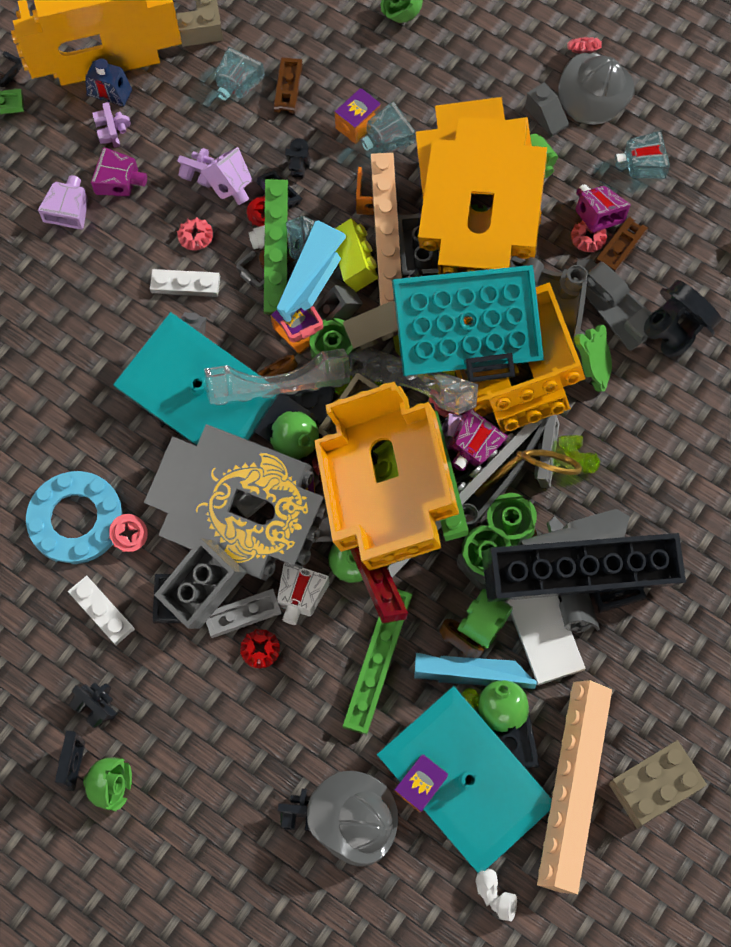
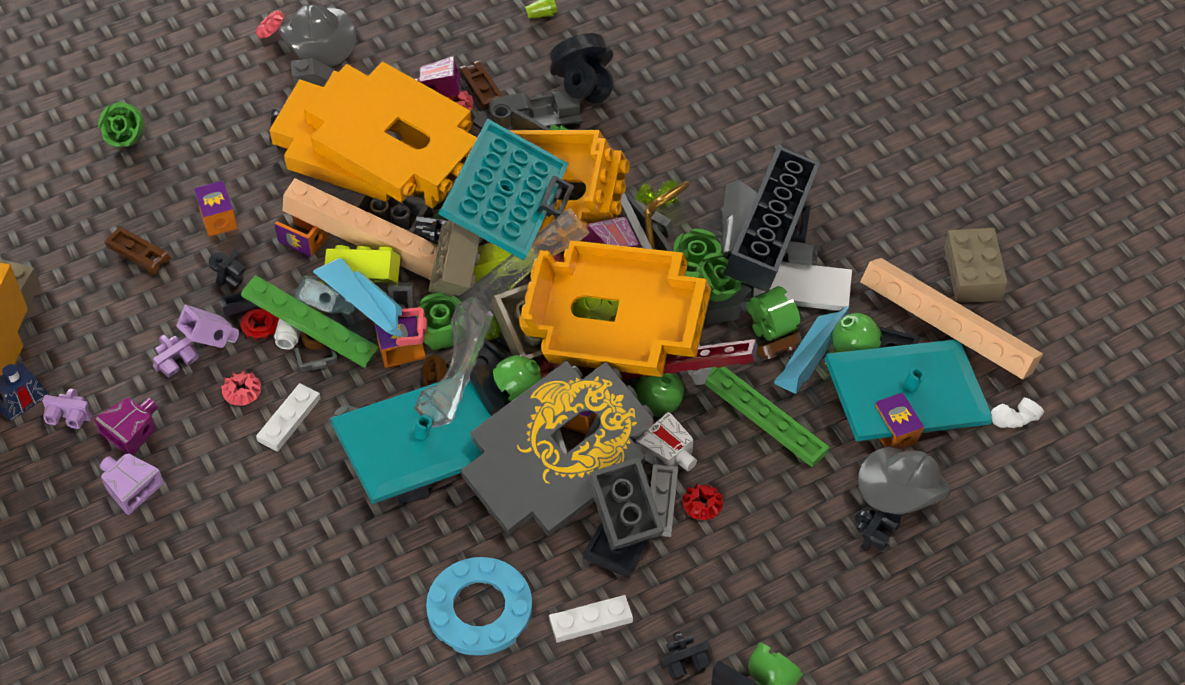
camera: 65 degrees left, 15 degrees down
coral gear [109,514,148,552] -> none
clear light blue torso [215,47,265,100] -> none
clear light blue torso [361,101,416,153] -> none
clear light blue torso [615,131,670,179] -> none

